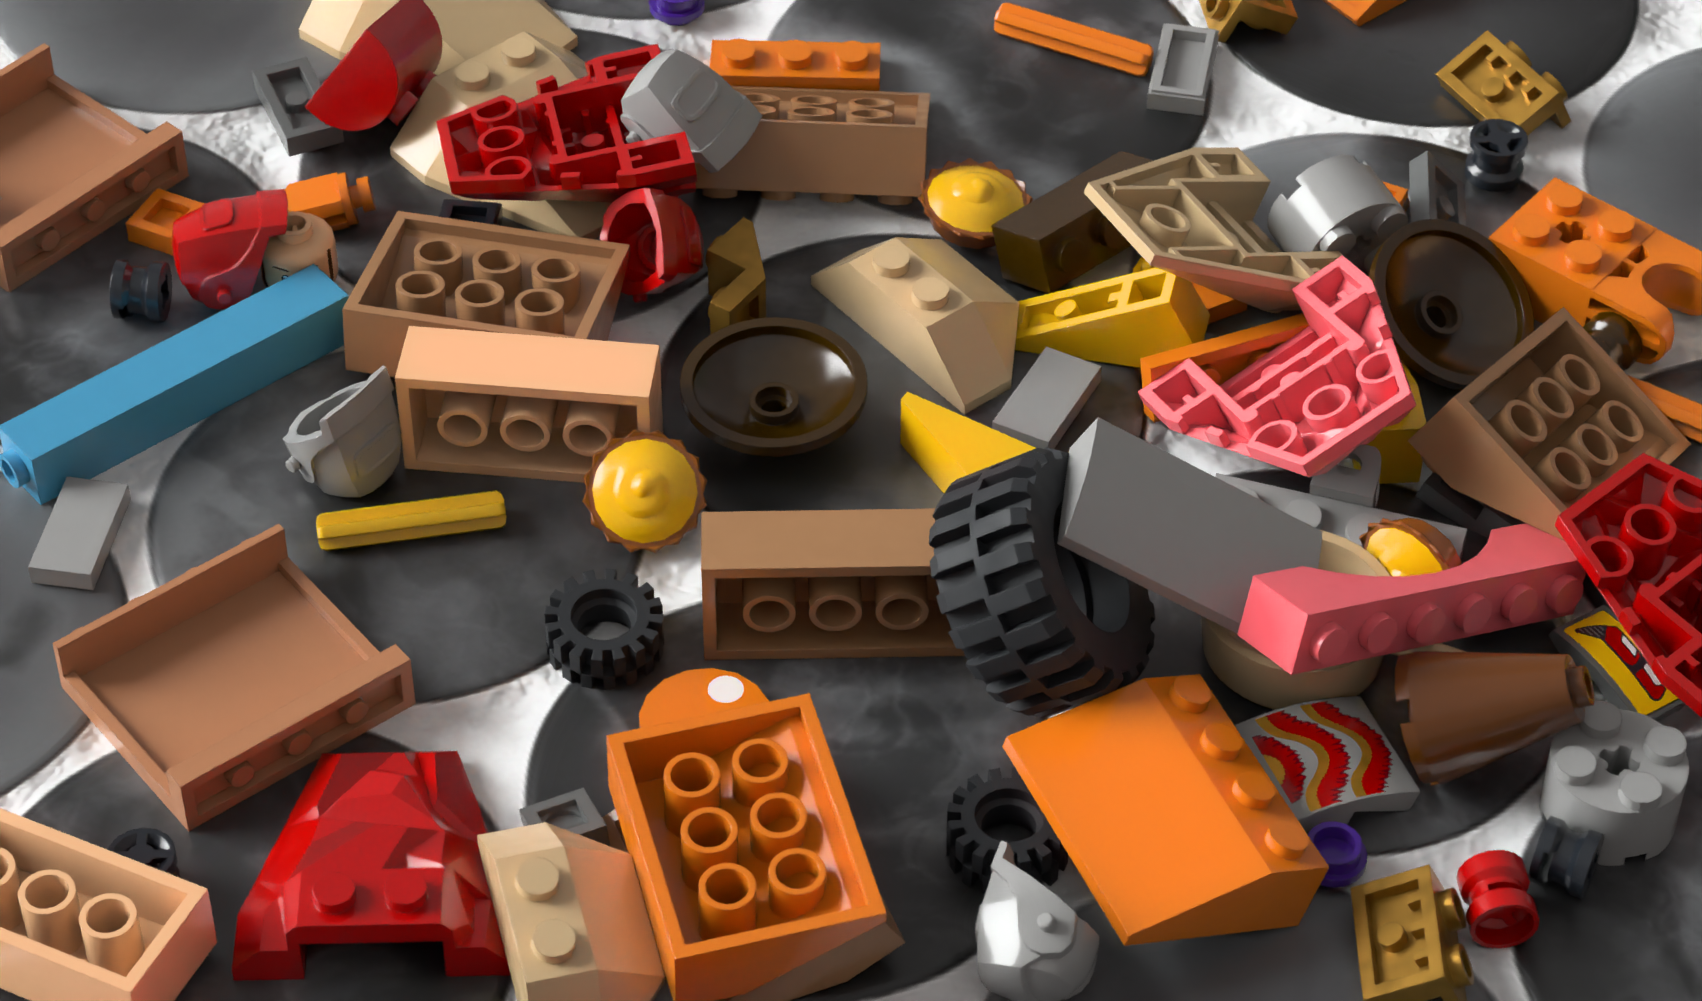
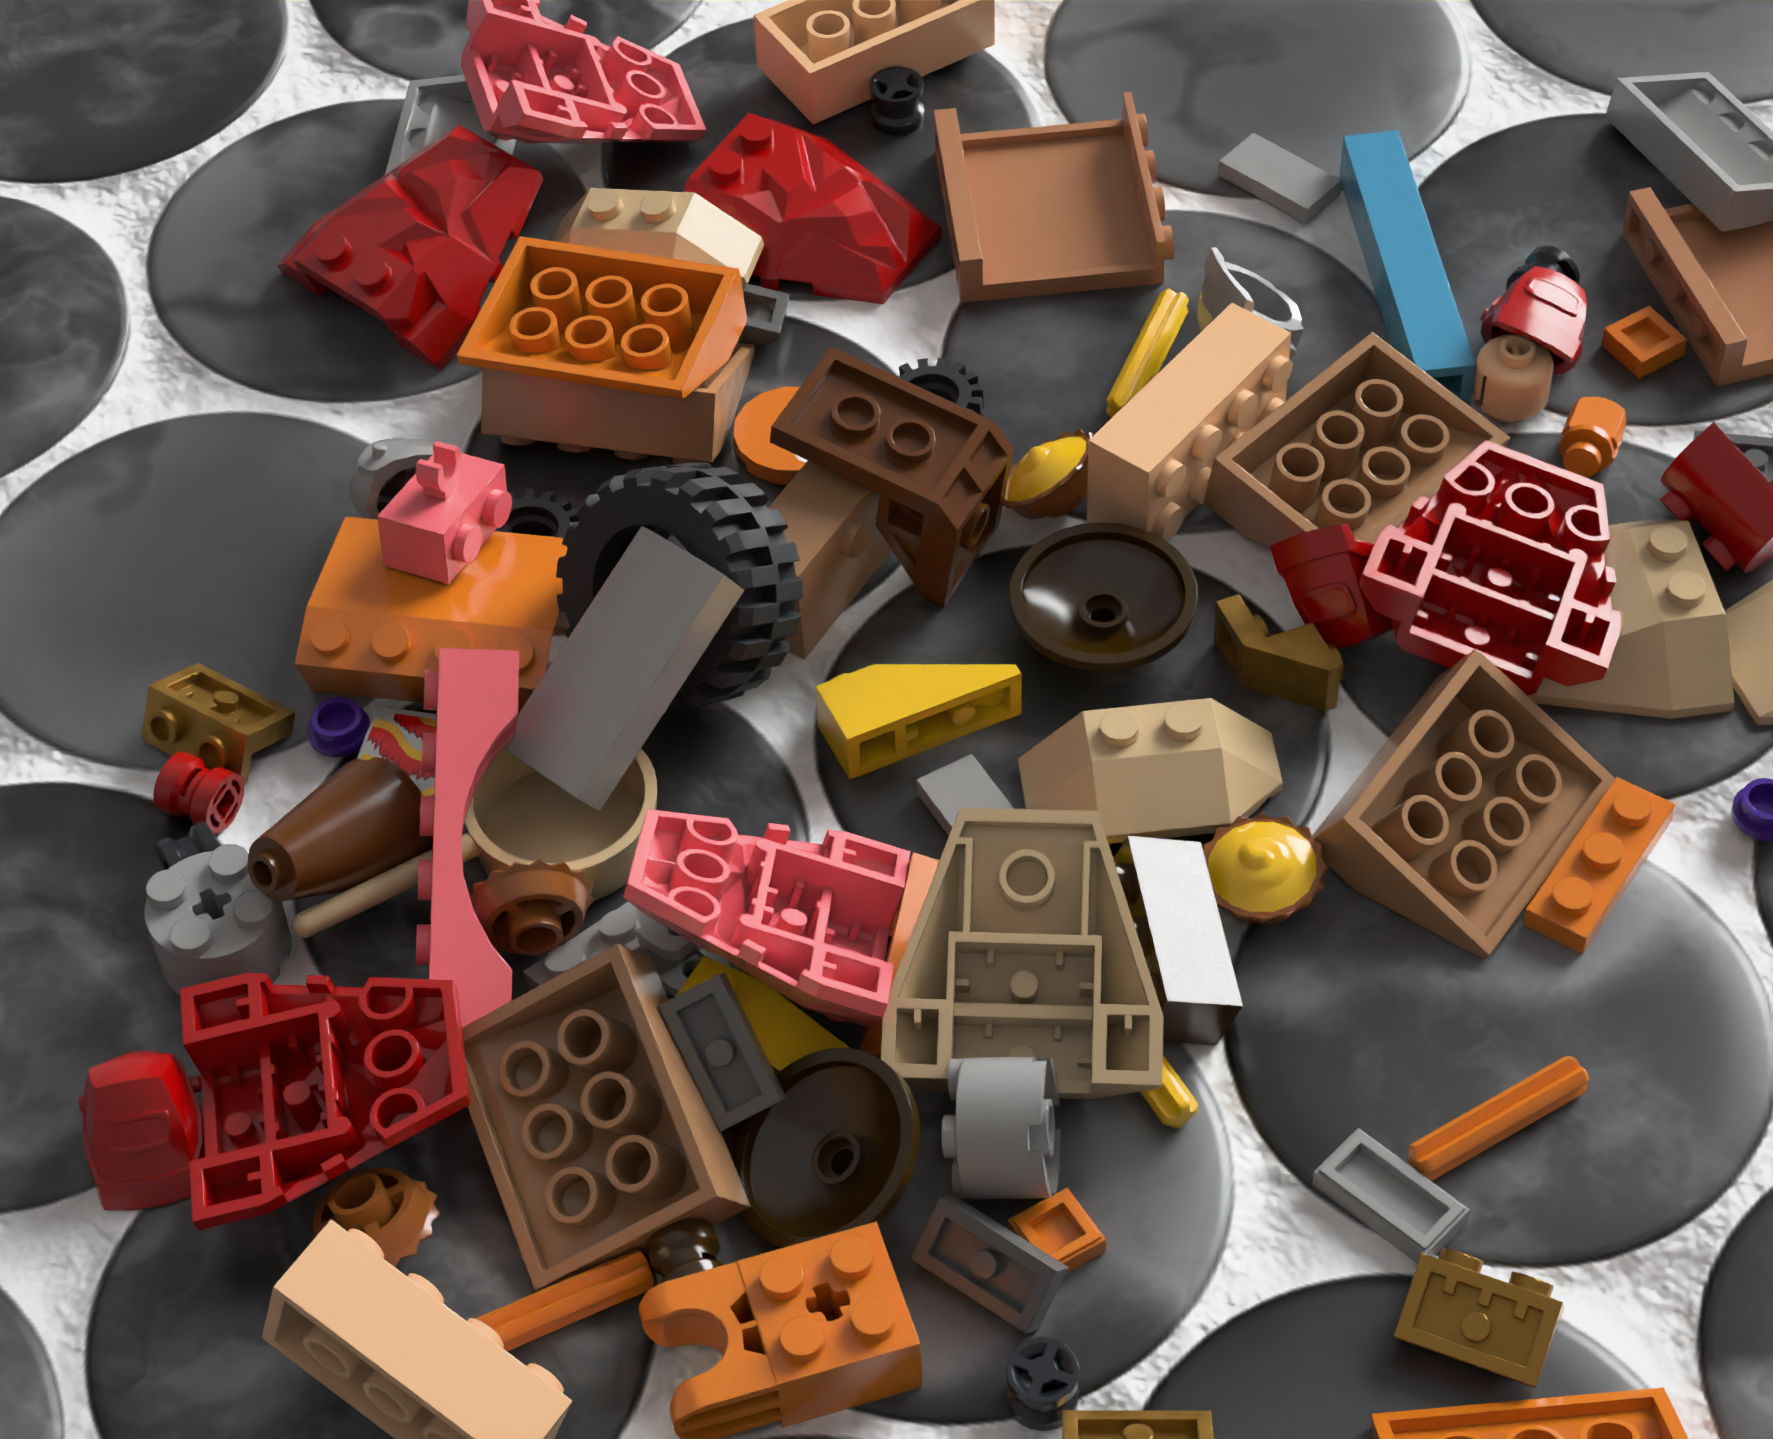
camera: 125 degrees right, 5 degrees up
light grey helmet [620,49,762,173] -> none
none -> coral brick [377,441,512,584]
none -> dark grey plate [658,973,787,1132]
none -> reddish brown bracket [770,346,1014,607]

